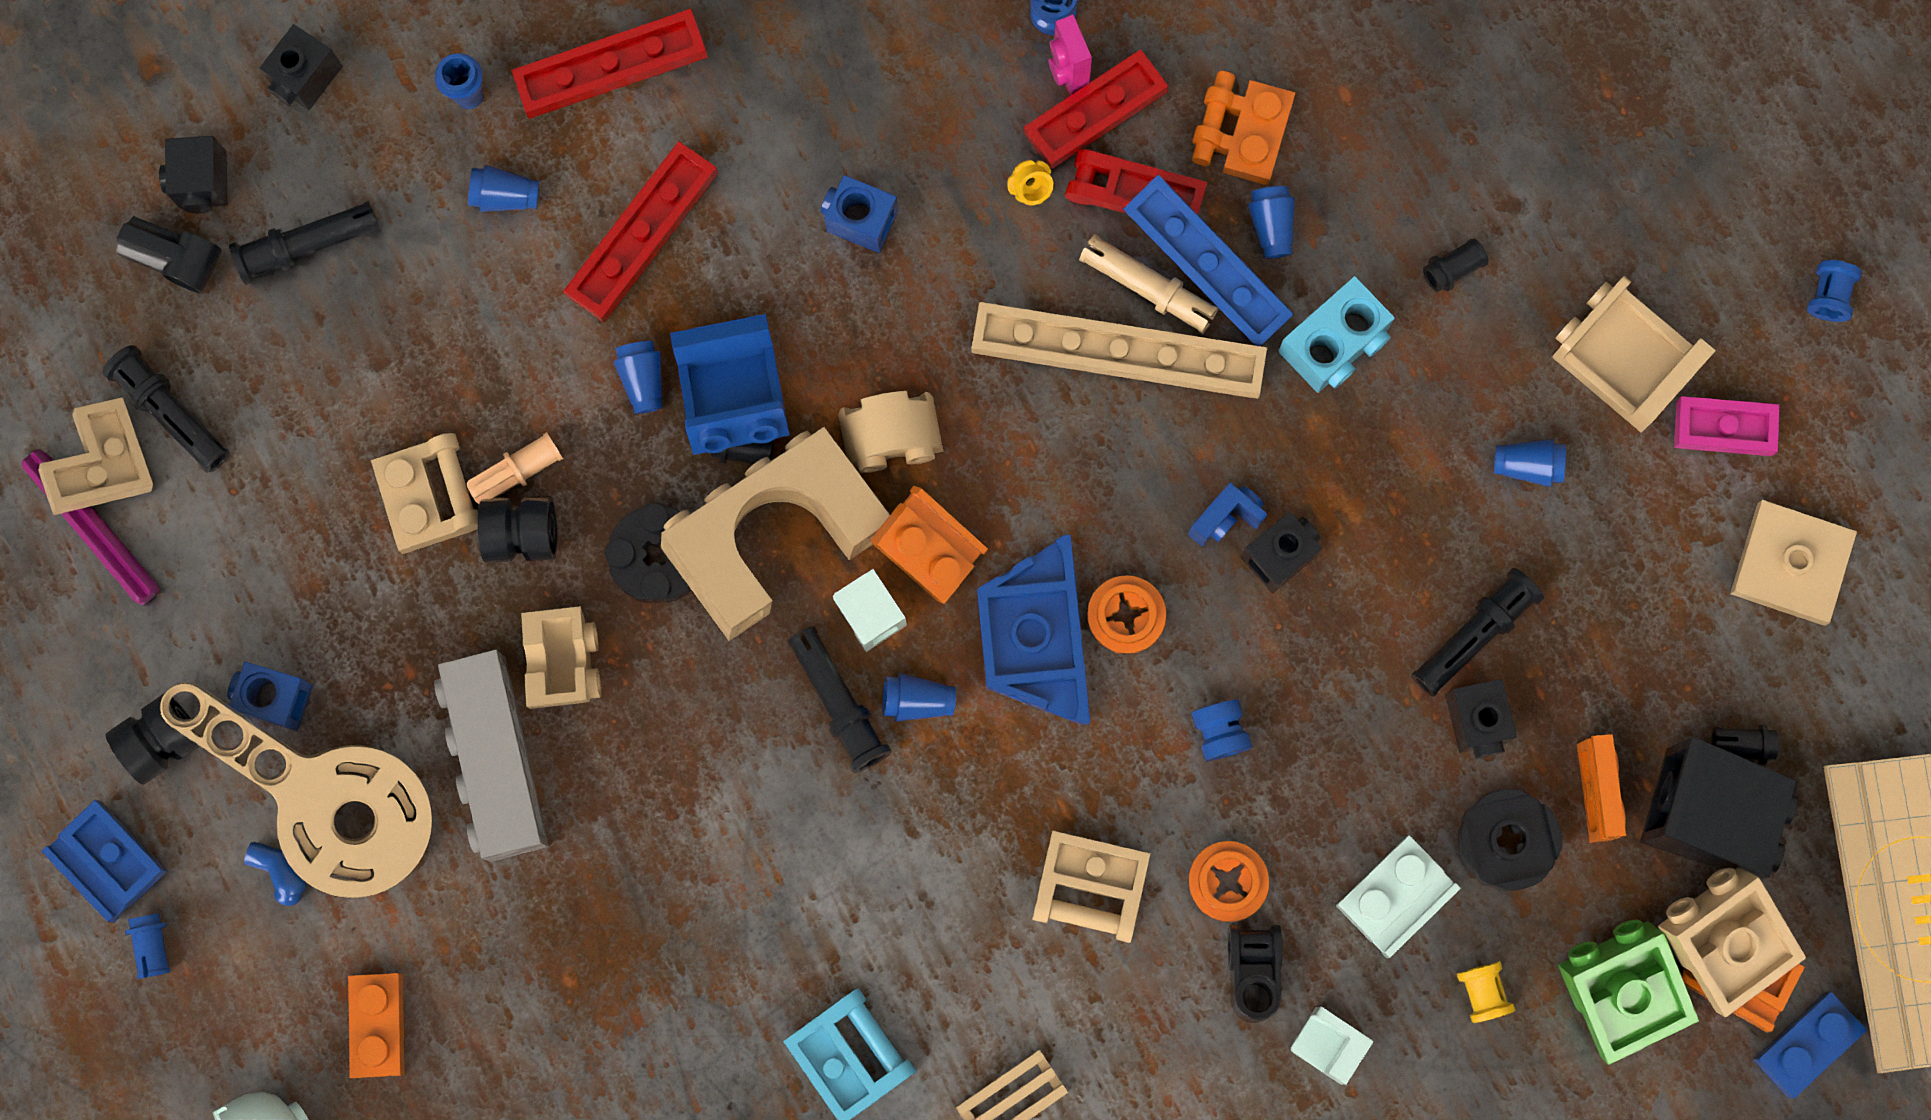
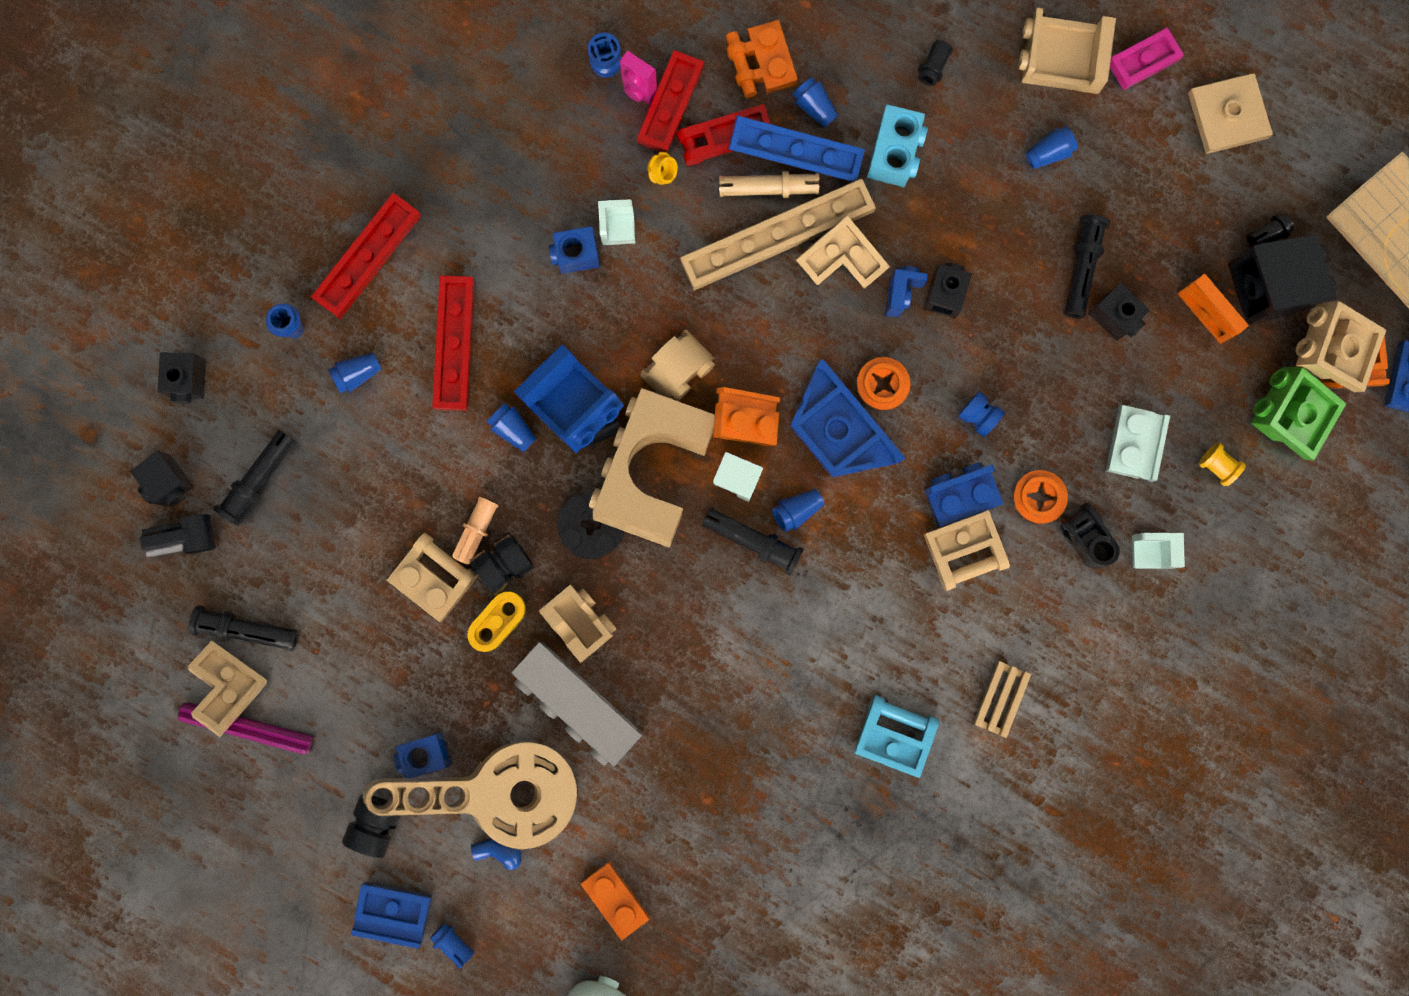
camera: 40 degrees left, 5 degrees up
black plate [1458,789,1562,891] -> none
none -> yellow plate [467,592,526,652]
none -> light aqua panel [598,199,635,245]
none -> tan plate [795,215,890,289]
none -> blue bracket [924,462,1003,528]

